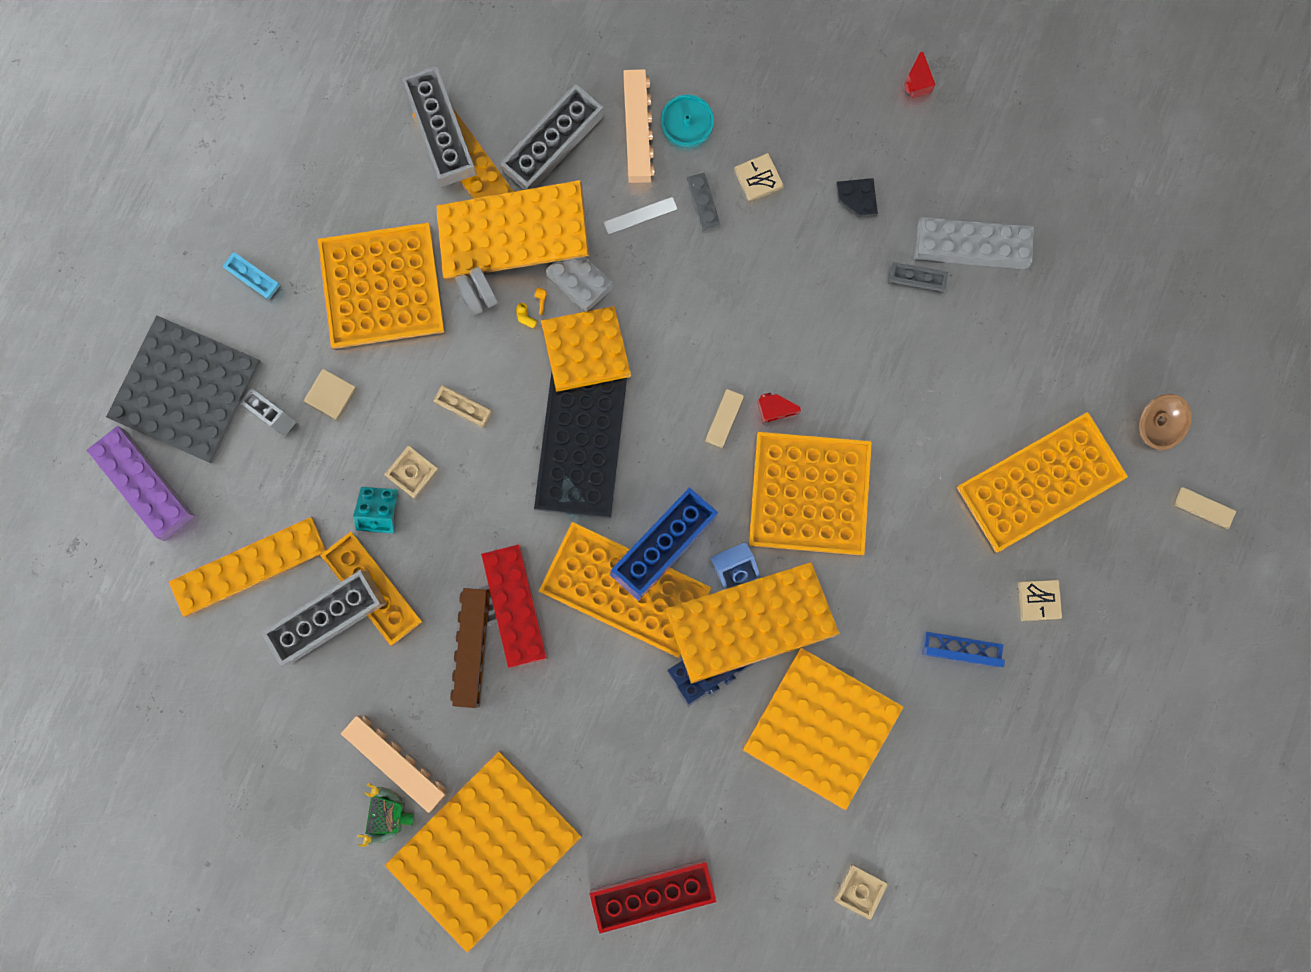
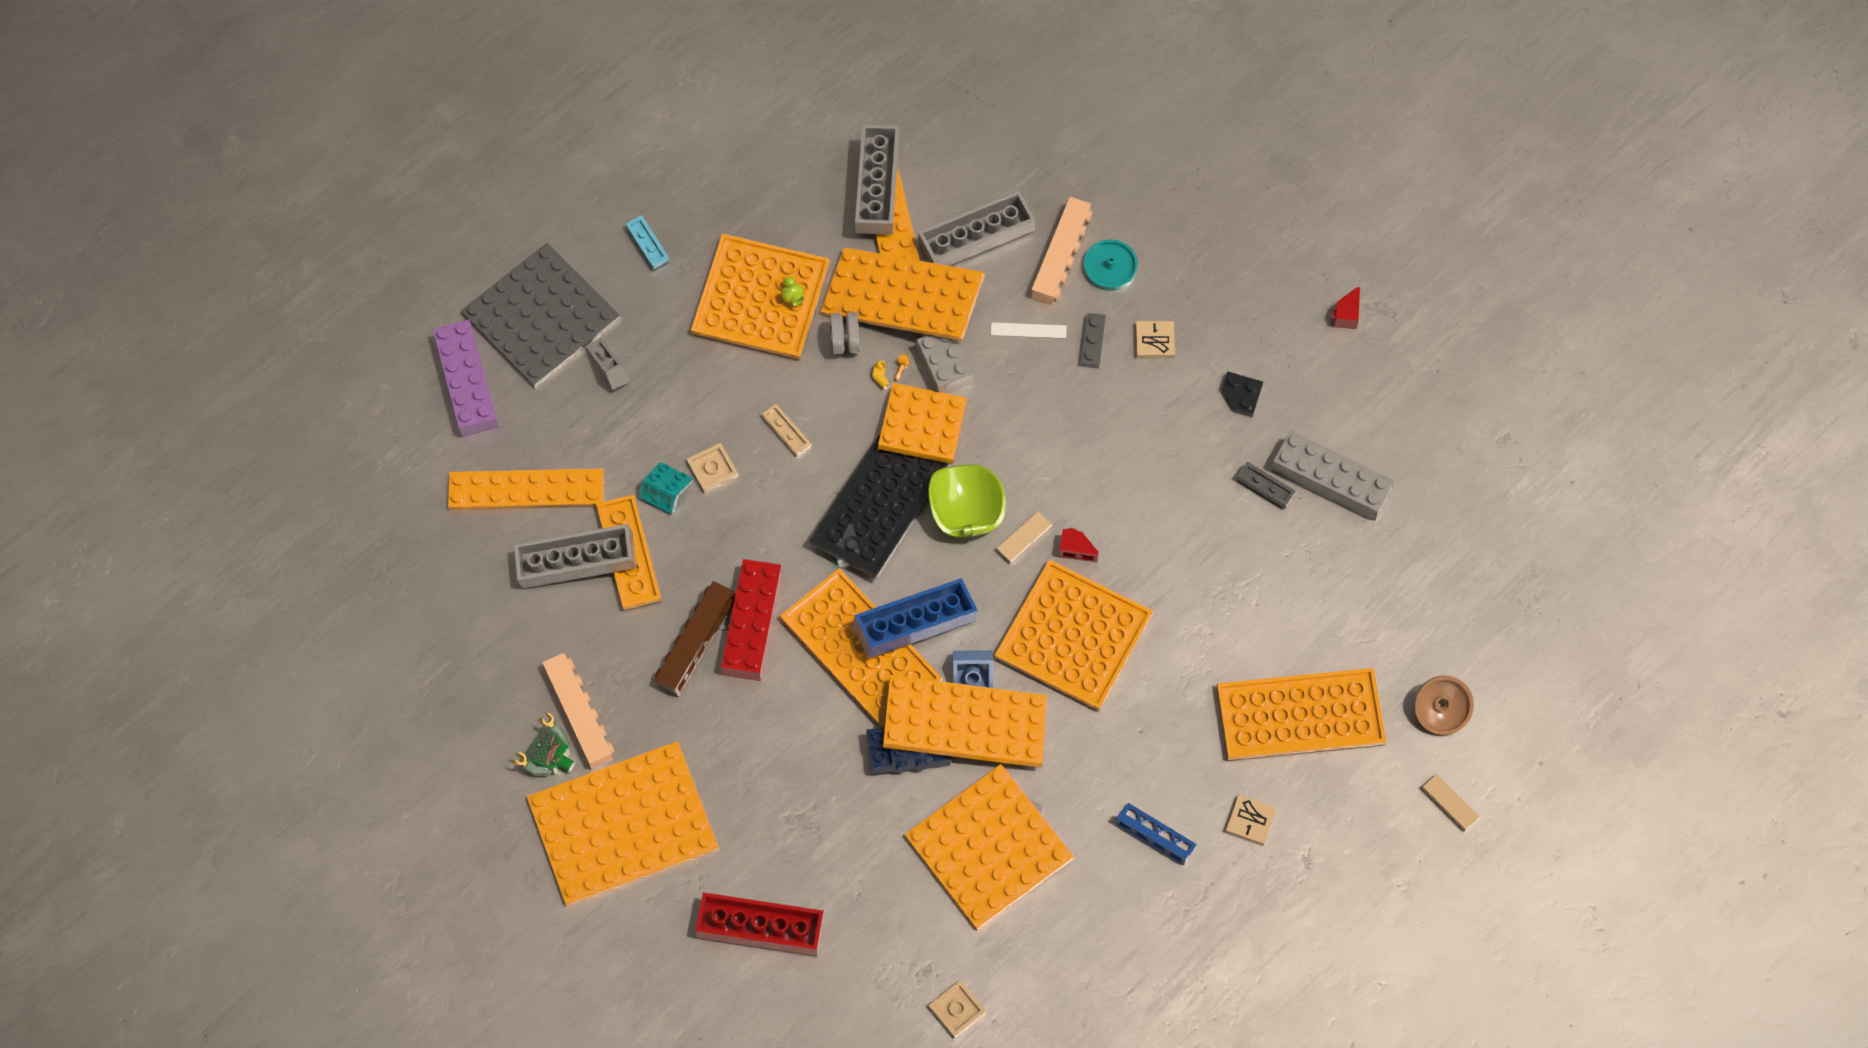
camera: 25 degrees right, 15 degrees down
tan tile [303,369,356,420] -> none
none -> lime animal [781,276,805,306]
none -> lime piece [929,464,1006,537]

